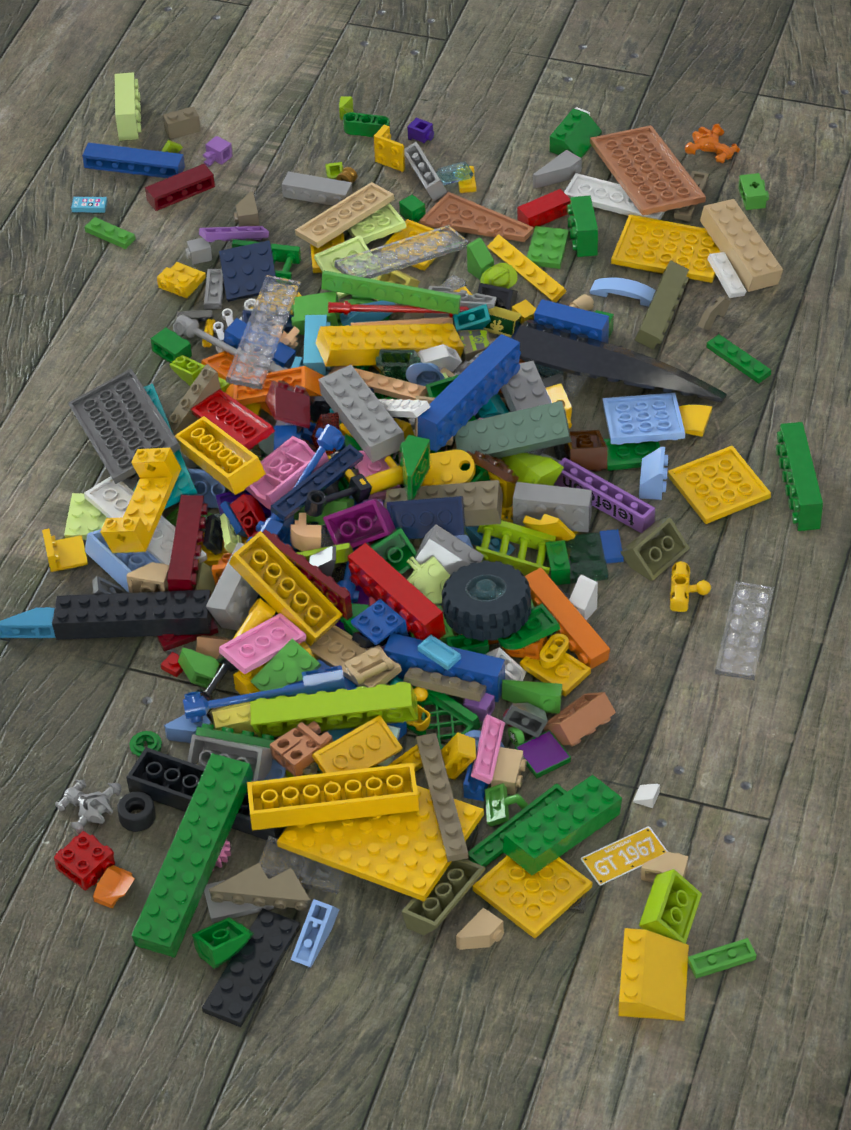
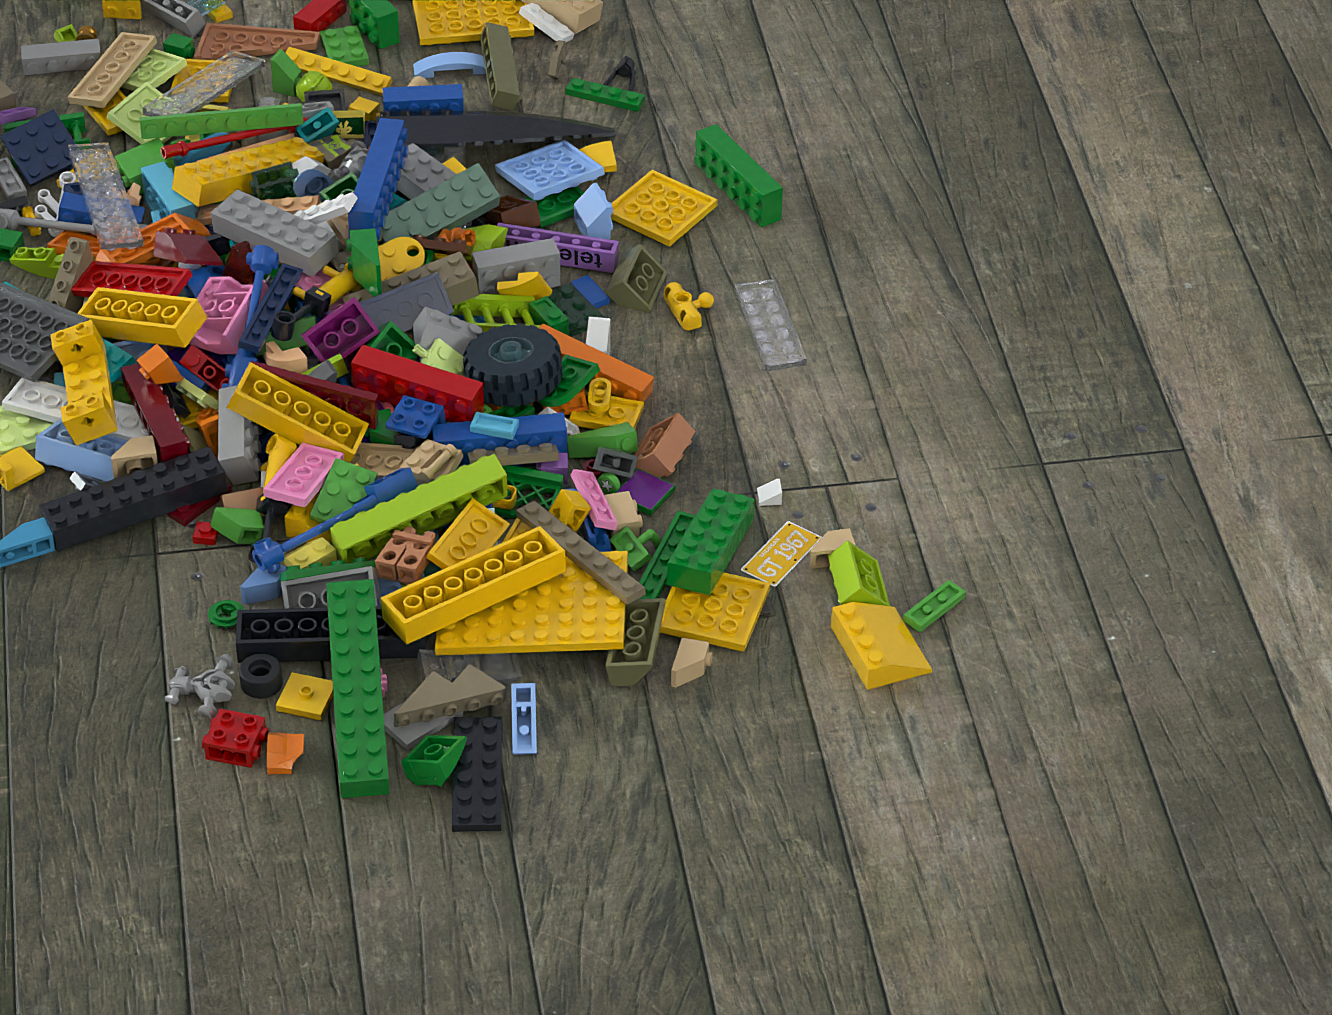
camera: 30 degrees left, 5 degrees down
none -> orange slope [137,344,184,384]
none -> yellow plate [276,672,334,721]
none -> orange connector [438,227,476,247]
none -> black plant [603,56,636,91]

